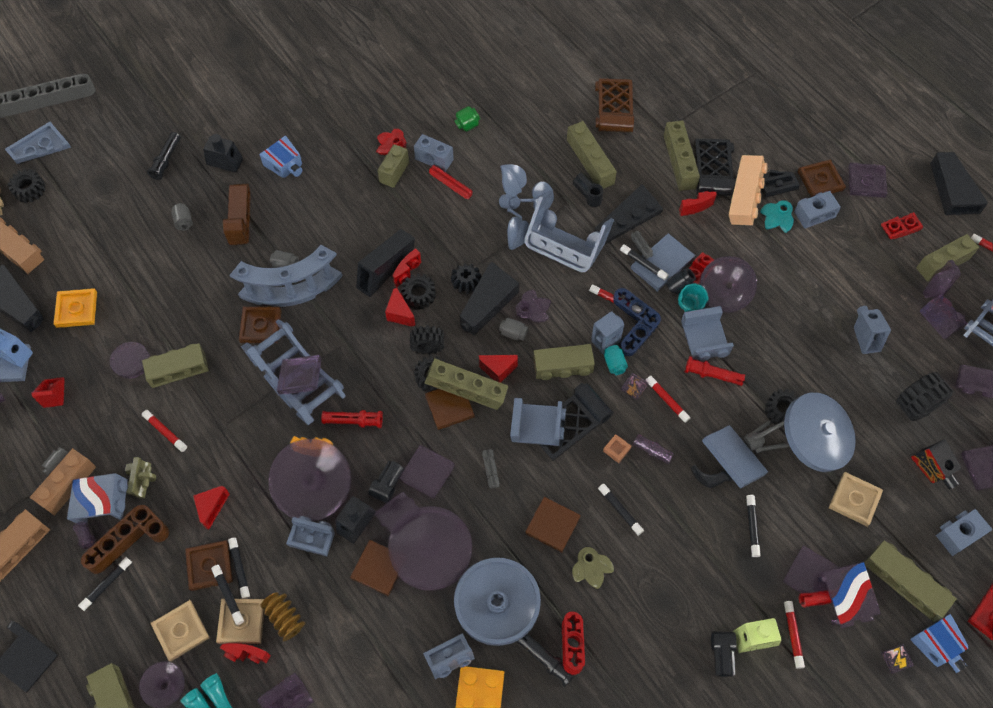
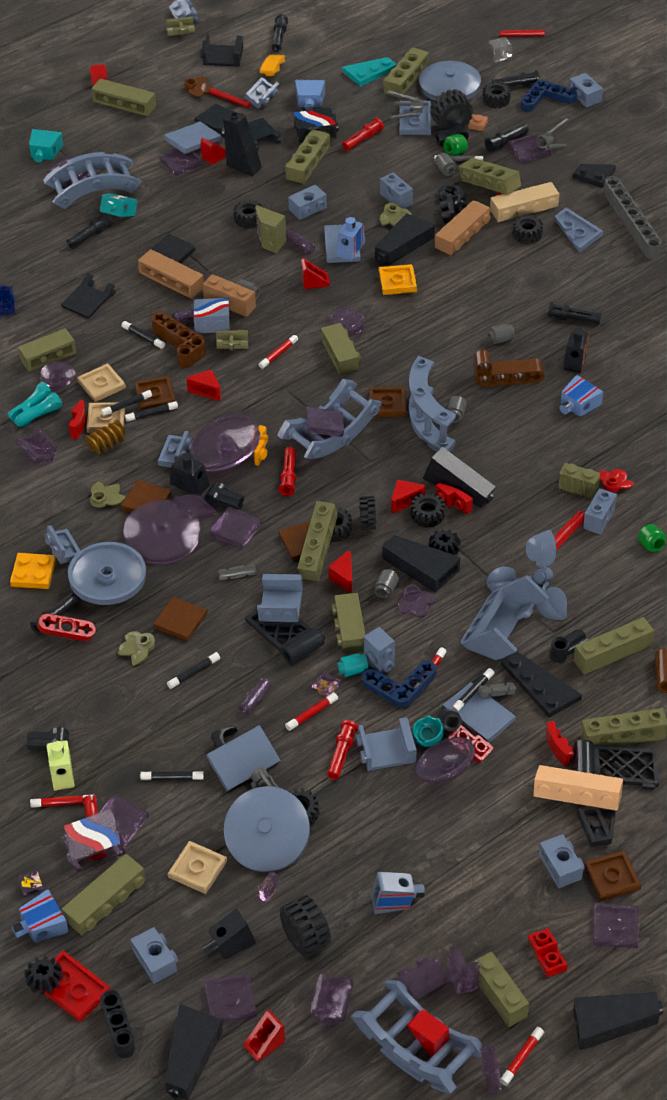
camera: 90 degrees right, 15 degrees down
nougat plate [603,434,632,463] -> none
teal plate [760,200,794,233] -> none
none -> olive plate [90,481,125,508]
none -> tile [259,871,279,902]

